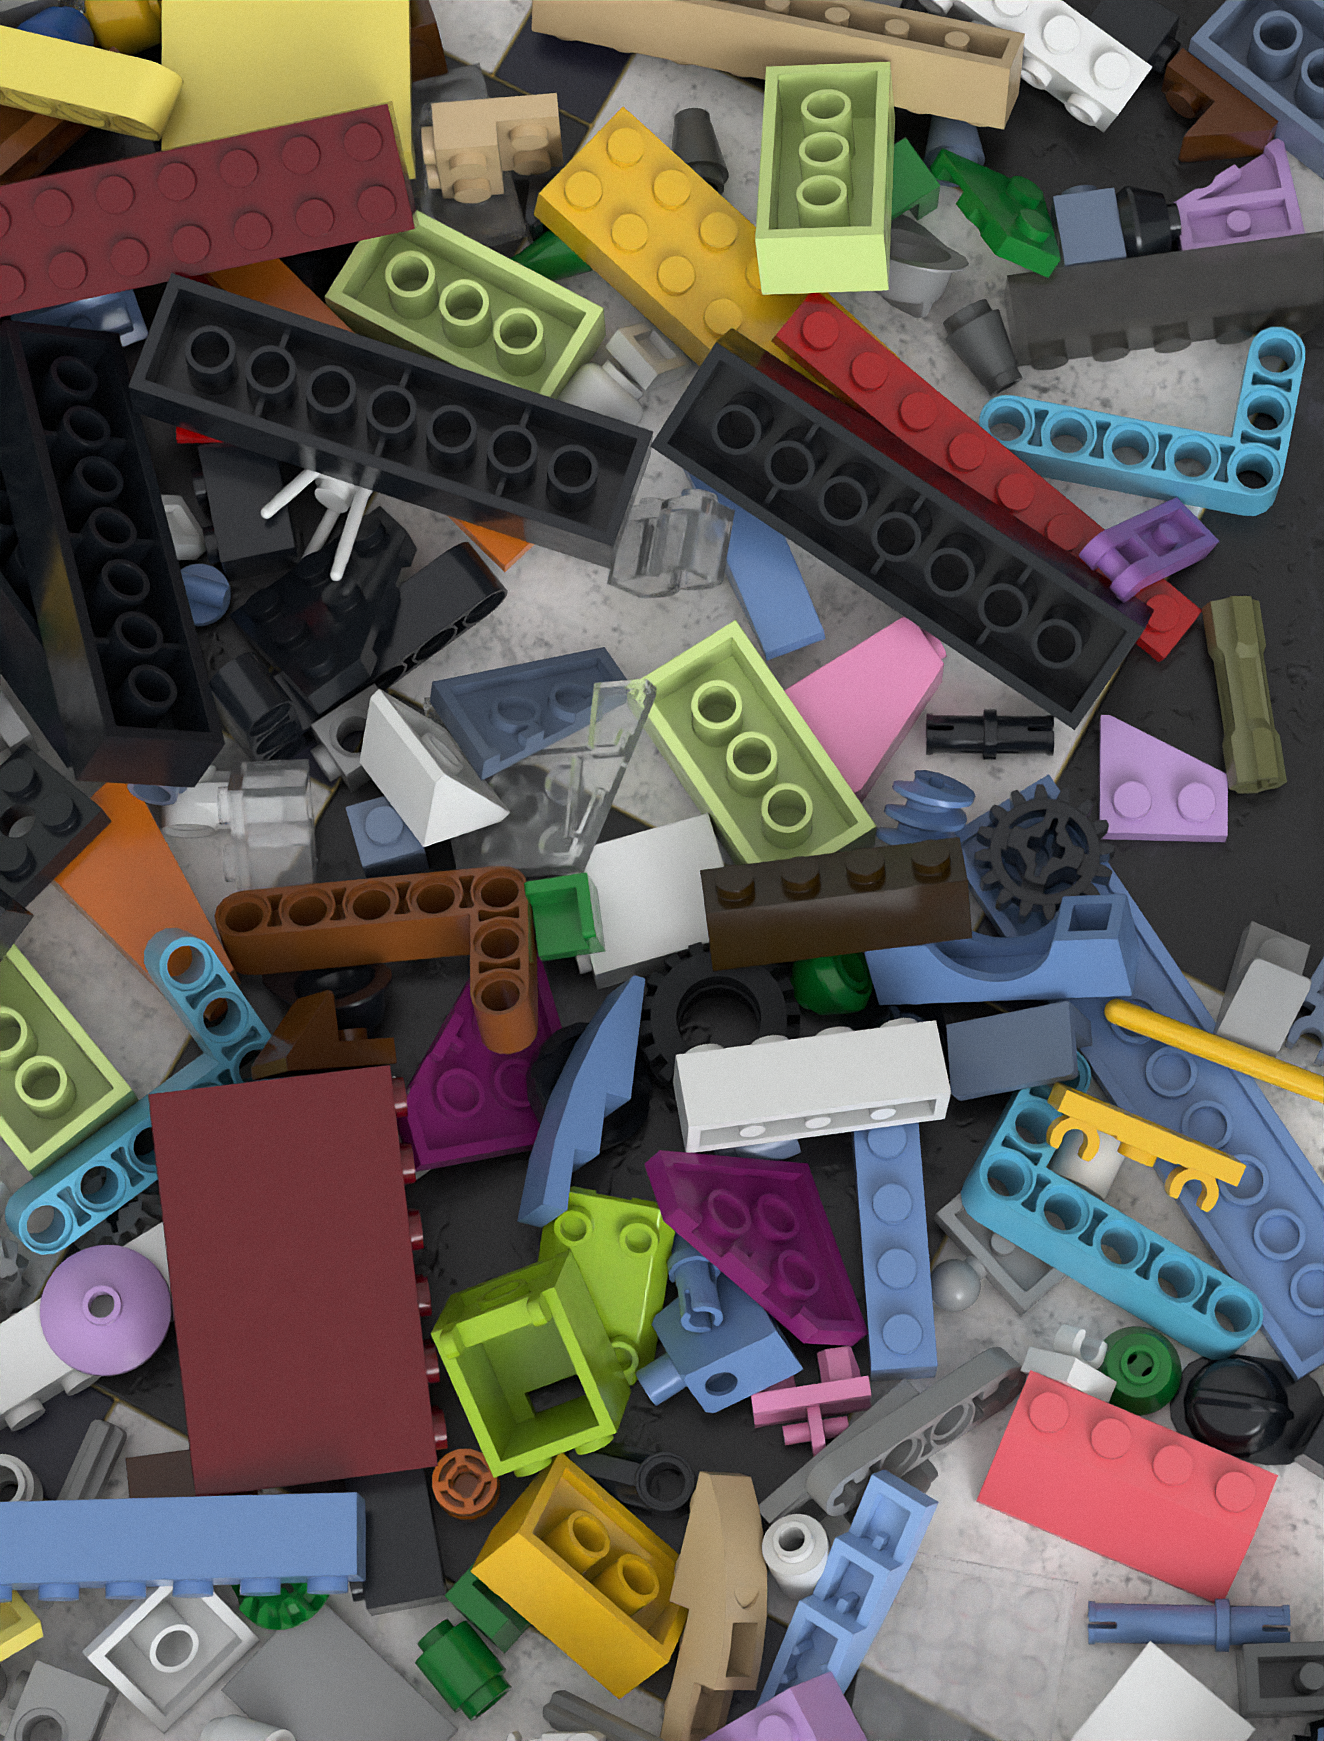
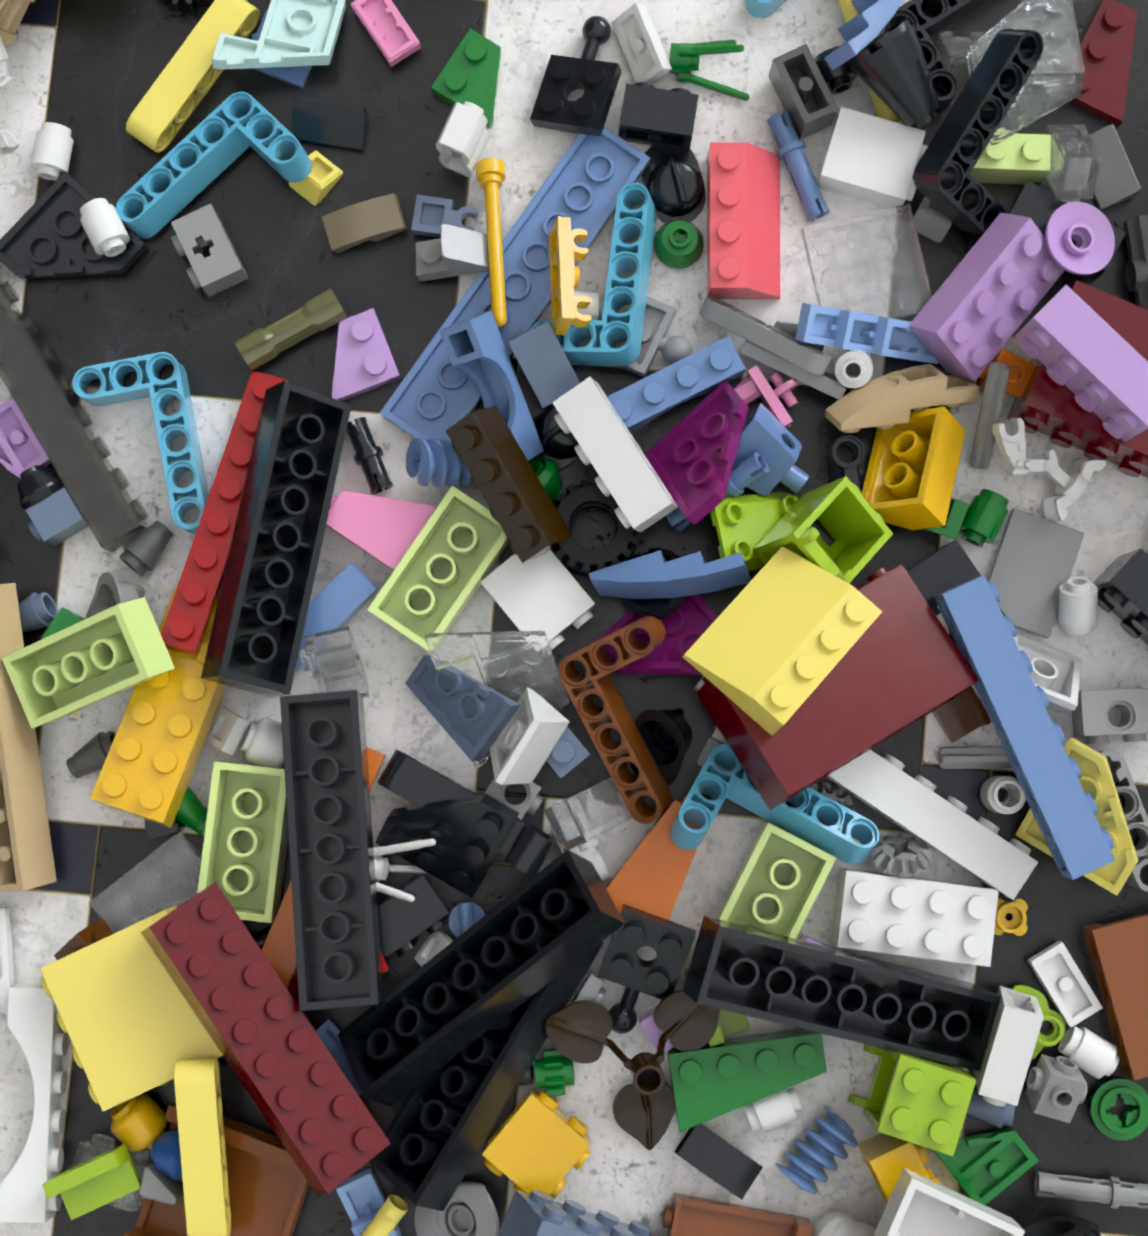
camera: 115 degrees left, 10 degrees up
lavender dish [40,1245,172,1376] -> none
reddish brown slope [251,990,397,1080] -> none
tan plate [421,93,564,203] -> none
orange wheel [432,1449,501,1522] -> none
green panel [524,872,606,961] -> none
green wing [930,148,1061,278] -> none
black gear [974,784,1115,926] -> none
white tile [1020,1324,1117,1403] -> none
medium lavender plate [1079,497,1219,602] -> none
none -> light yellow slope [683,546,882,736]

